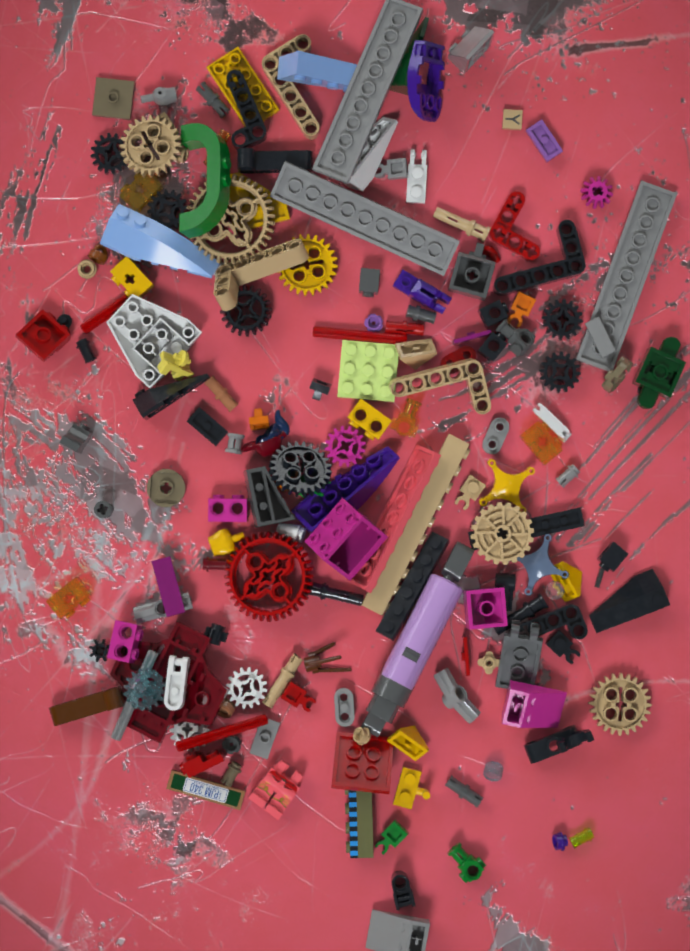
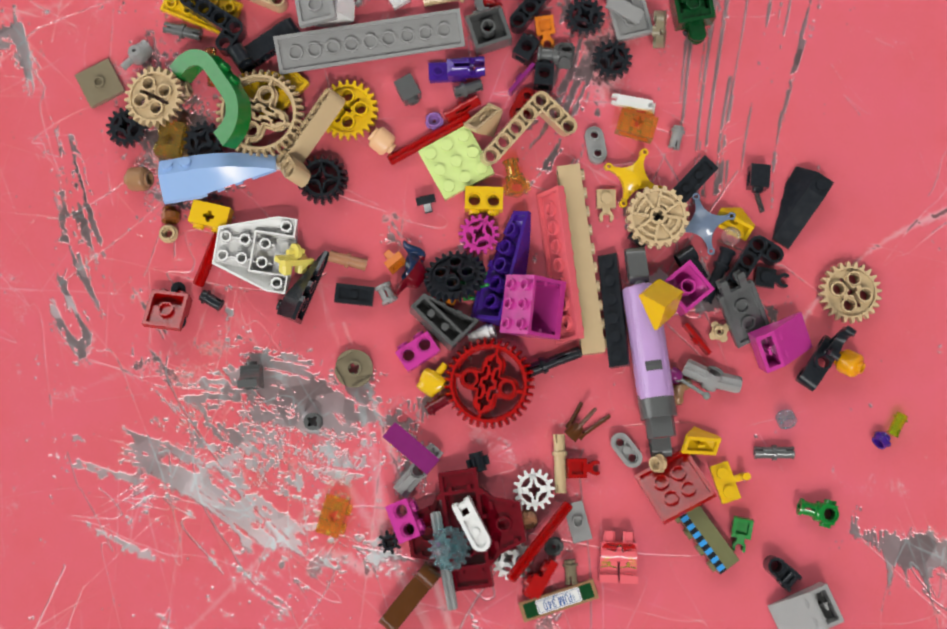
camera: 30 degrees left, 5 degrees down
none -> medium nougat head [124,167,154,191]
none -> light nougat head [368,127,396,155]
none -> yellow slope [638,279,683,330]
none -> hinge [671,366,711,400]
none -> medium nougat arm [673,378,693,405]
none -> light orange head [834,349,866,377]

